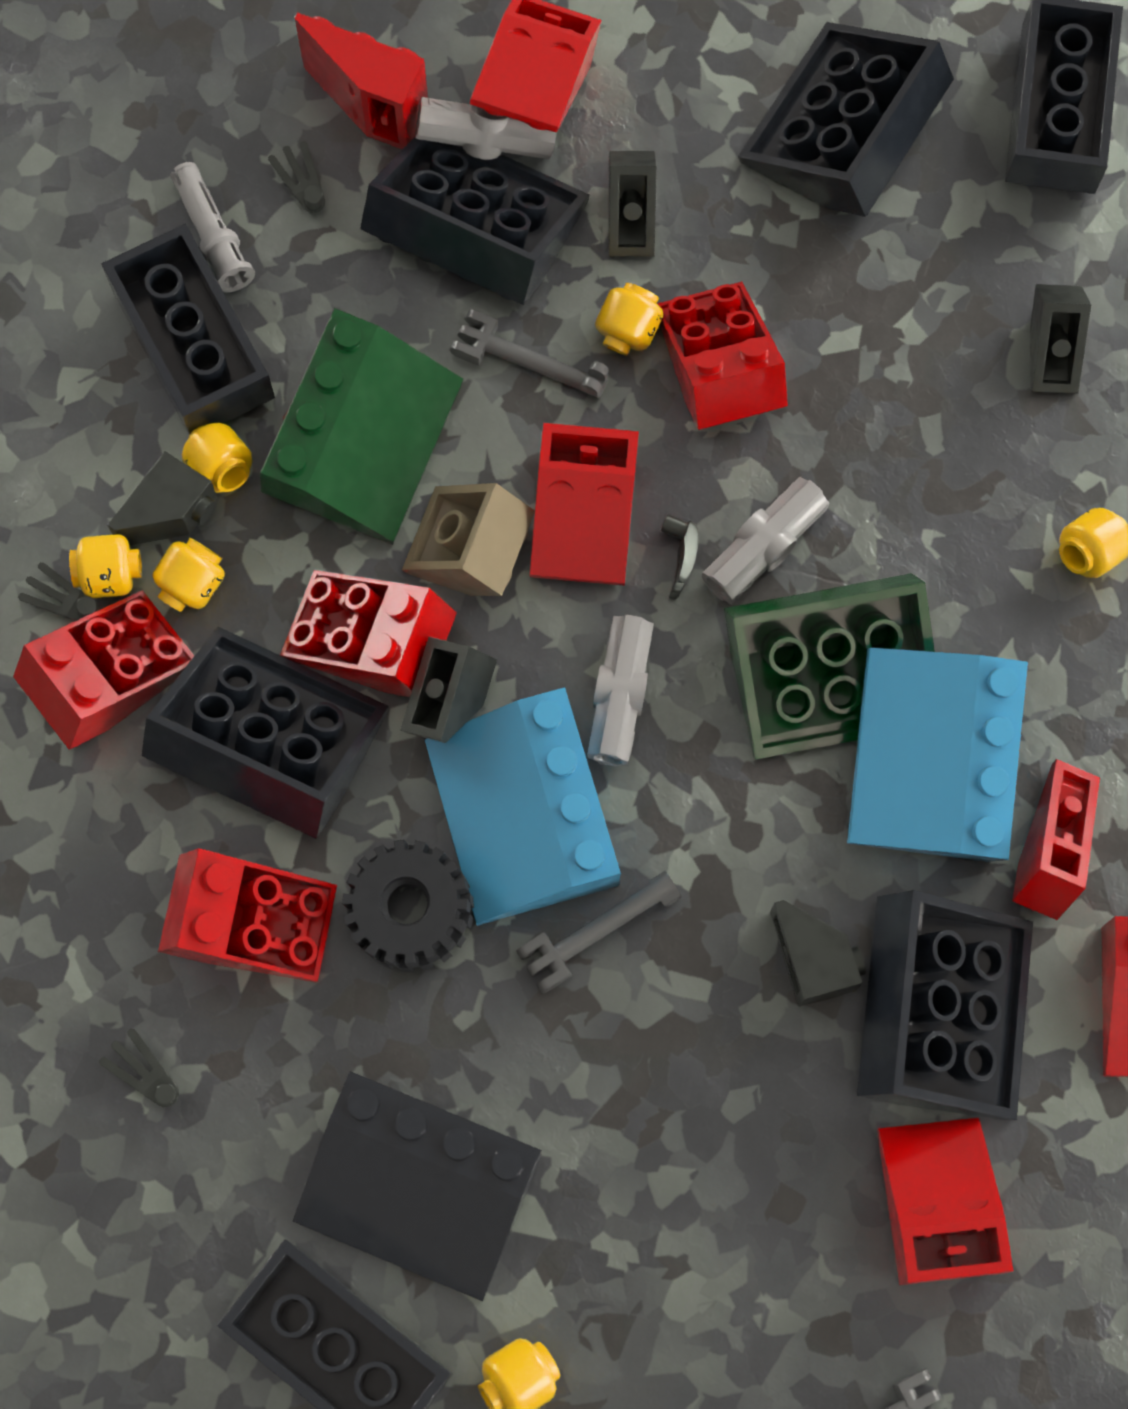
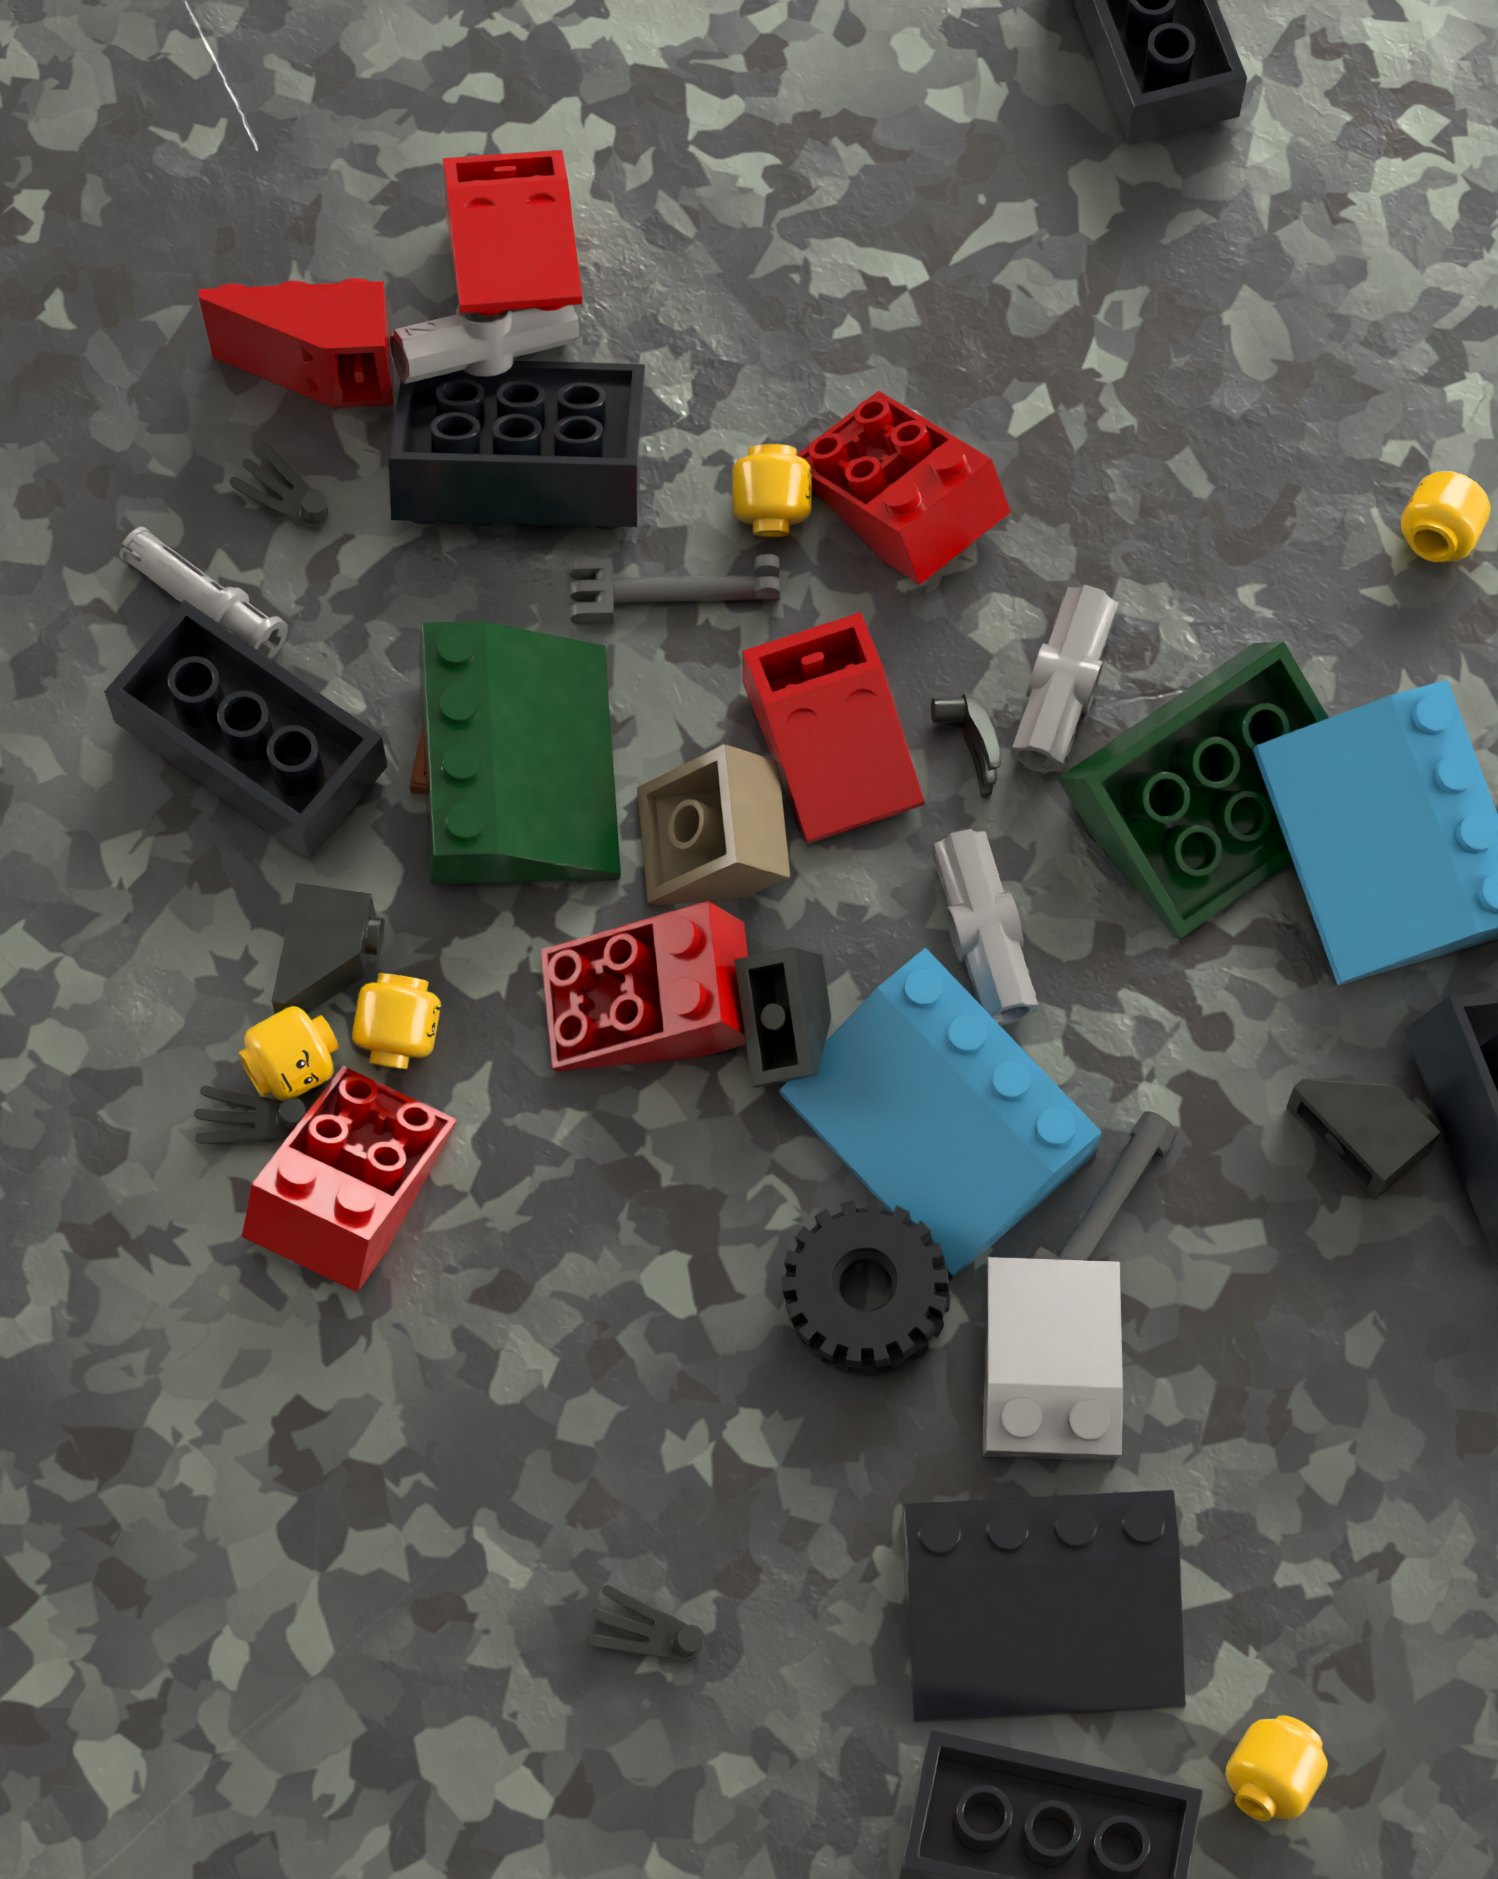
camera: 25 degrees left, 5 degrees down
black slope [141,627,389,839] -> none
red slope [158,848,337,982] -> none
yellow head [181,422,253,493] -> none
pearl dark grey slope [609,151,657,256] -> none
black slope [738,22,954,217] -> none
pearl dark grey slope [1030,284,1092,393] -> none
none -> slope [982,1257,1123,1461]

